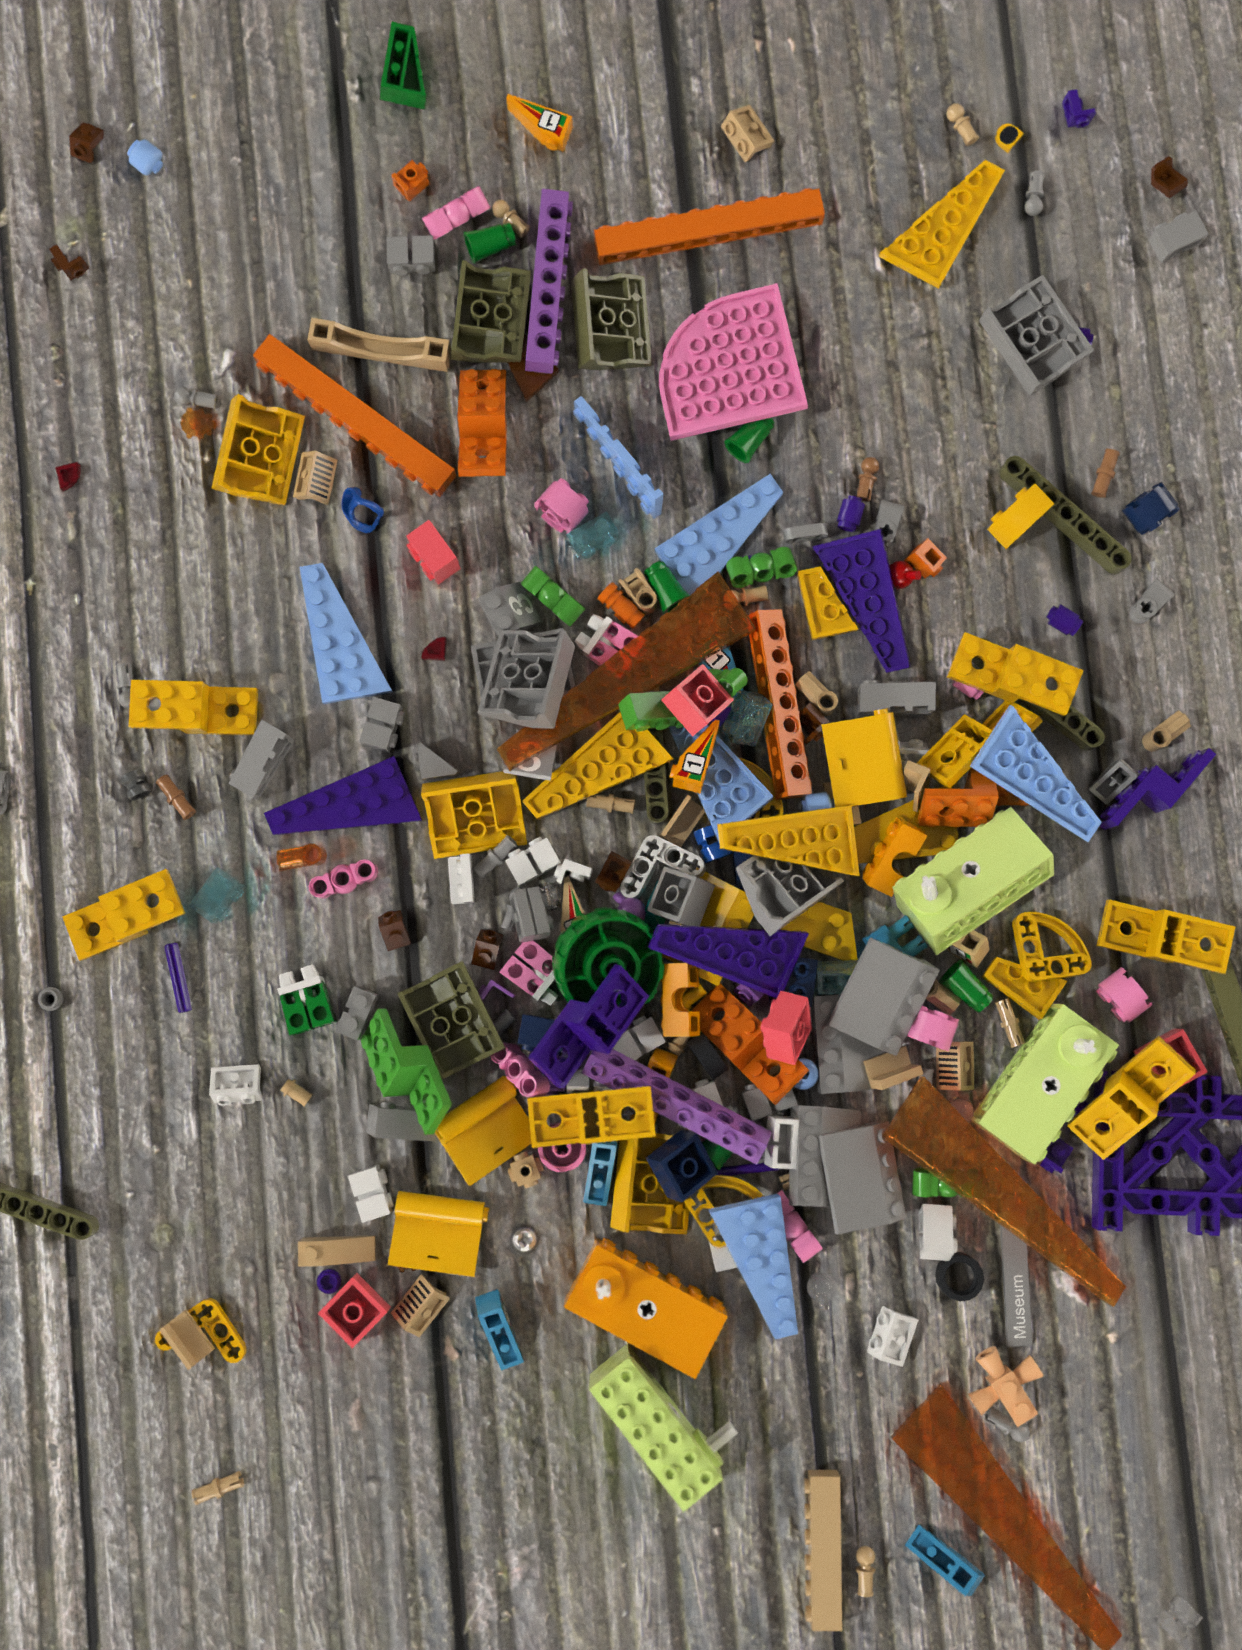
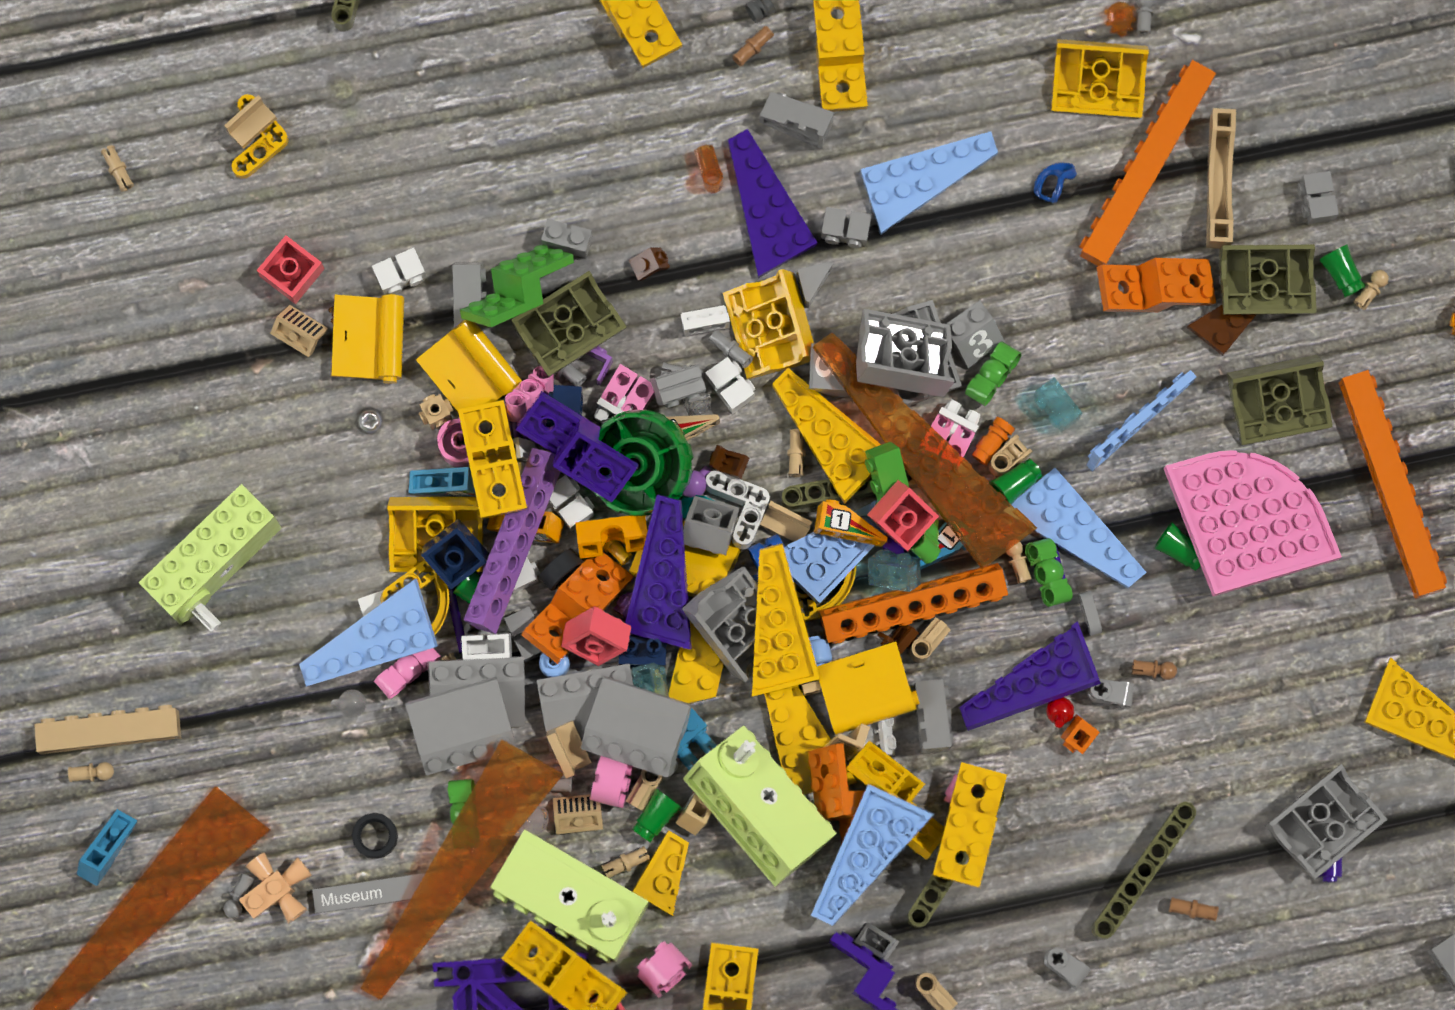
camera: 85 degrees right, 5 degrees down
dark purple axle [164,943,192,1013] -> none
clear light blue brick [188,867,245,924] -> none
white bracket [209,1064,262,1106] -> none
green hips [277,965,338,1036] -> none
tan pin [280,1079,313,1107] -> none
tan panel [293,450,338,505] -> none
tan slope [298,1236,376,1267] -> none
bright pink piece [308,859,378,899] -> none
dark purple plate [317,1269,341,1294] -> none
orange brick [391,160,429,202] -> none
coral brick [406,520,461,585] -> none
dark red tile [421,637,447,661] -> none
bright pink piece [422,186,490,240] -> none
reddish brown bracket [471,929,503,970] -> none
dark azure slope [475,1289,524,1371] -> none
medium lavender brick [525,189,573,374] -> none
bright pink brick [534,478,589,535] -> none
white bracket [554,859,593,886] -> none
light orange piece [564,1237,728,1379] -> none
tan pin [667,1037,691,1056] -> none
yellow wing [797,566,858,640] -> none
dark purple brick [837,496,865,532] -> none
light orange arch [862,817,928,897] -> none
white bracket [867,1306,918,1367] -> none
white piece [919,1204,957,1261] -> none
yellow brick [987,484,1054,549] -> none
yellow beam [1012,912,1092,982] -> none
dark purple bracket [1040,1138,1074,1174] -> none
dark purple brick [1046,604,1083,636] -> none
dark blue brick [1122,481,1180,535] -> none

